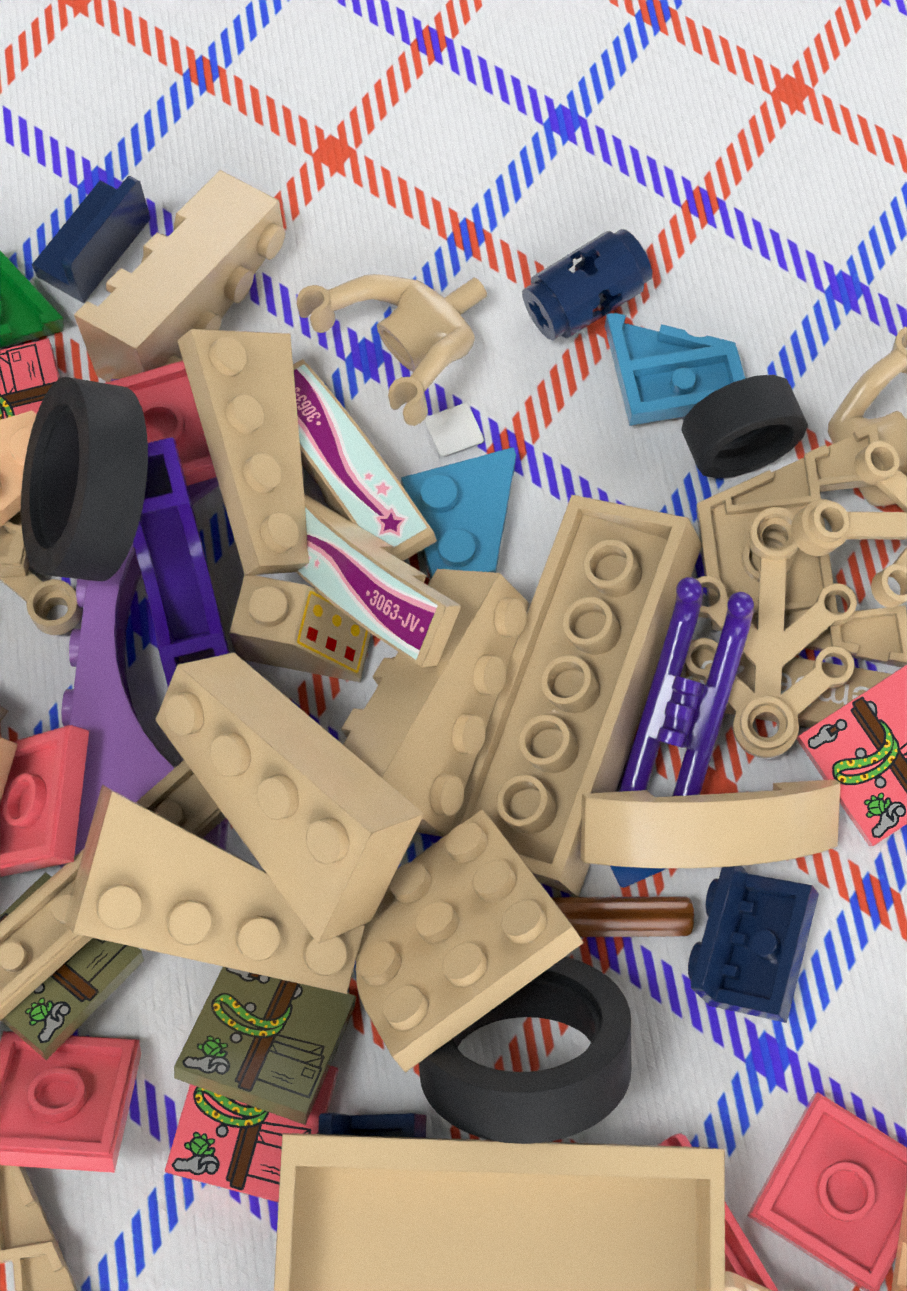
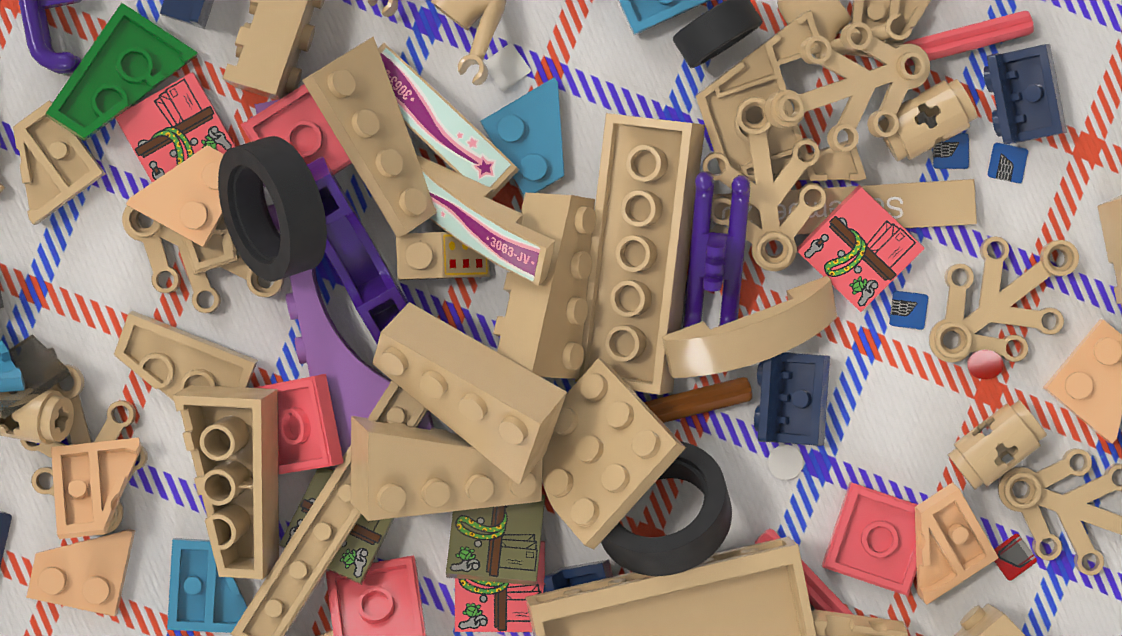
camera: 10 degrees left, 20 degrees up
none -> white sticker [768,445,803,480]

